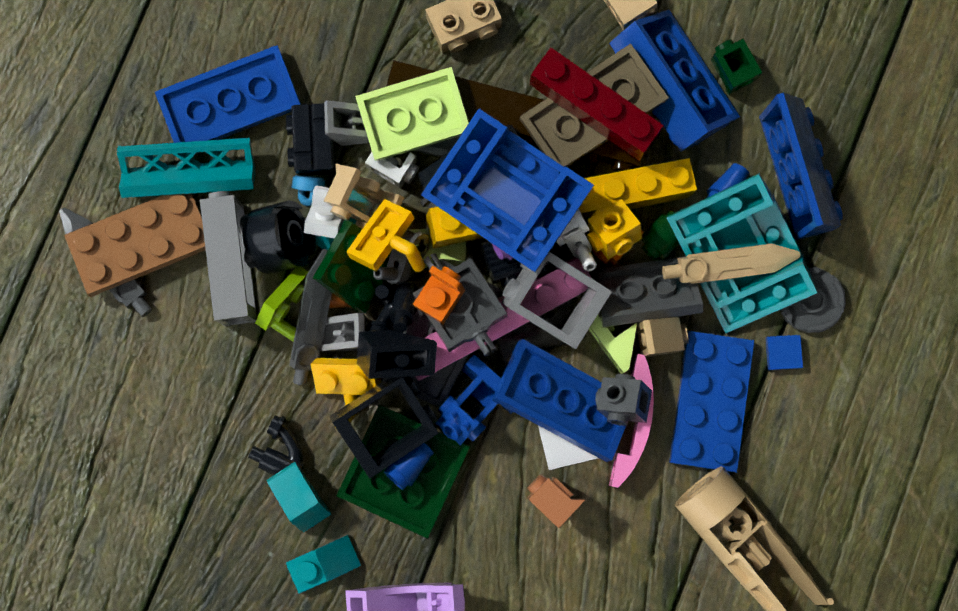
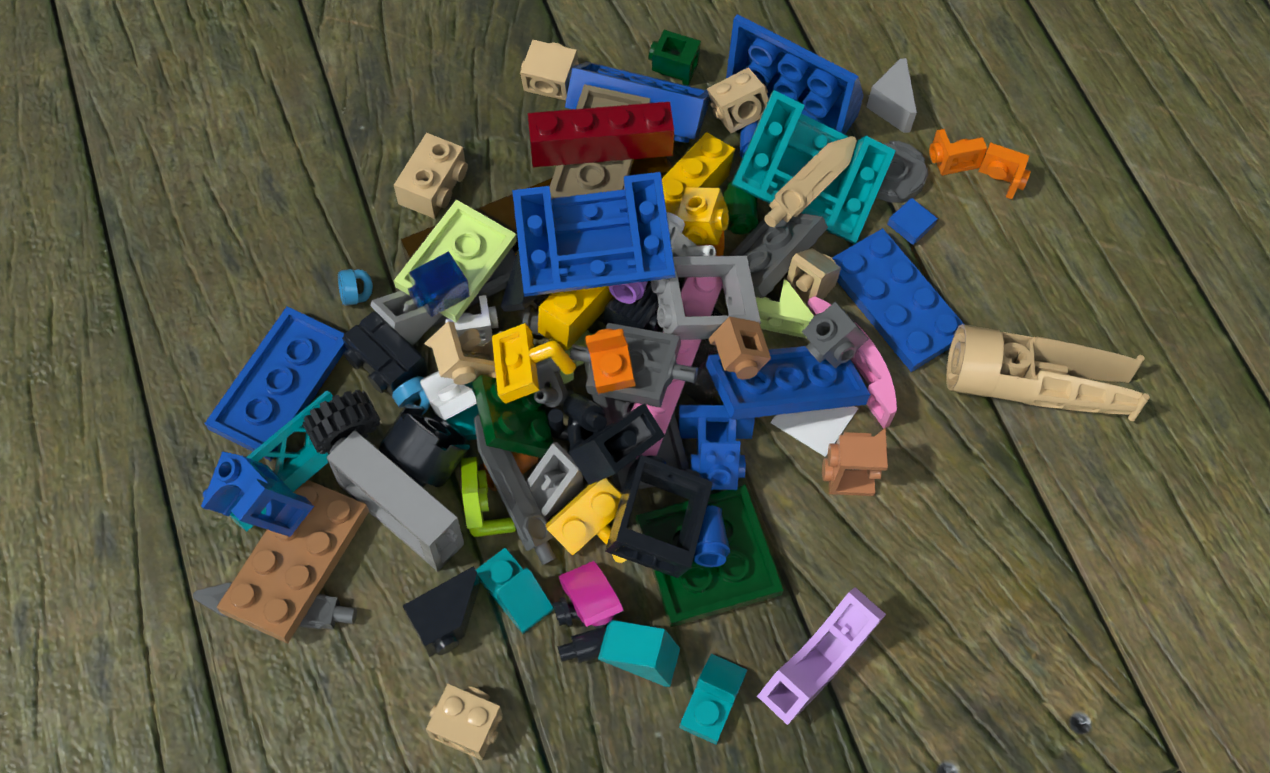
camera: 45 degrees left, 20 degrees down
none -> blue tile [201,452,314,537]
none -> black tyre [303,390,381,454]
none -> dark azure tile [338,269,373,306]
none -> black slope [403,566,480,657]
none -> clear blue brick [408,251,470,317]
none -> tan head [426,684,503,760]
none -> teal slope [476,548,554,634]
none -> dark pink slope [558,561,624,627]
none -> tan head [707,67,769,133]
none -> medium nougat brick [708,316,771,380]
none -> light grey slope [866,58,917,133]
none -> orange bracket [929,129,987,176]
none -> orange bracket [978,142,1031,199]

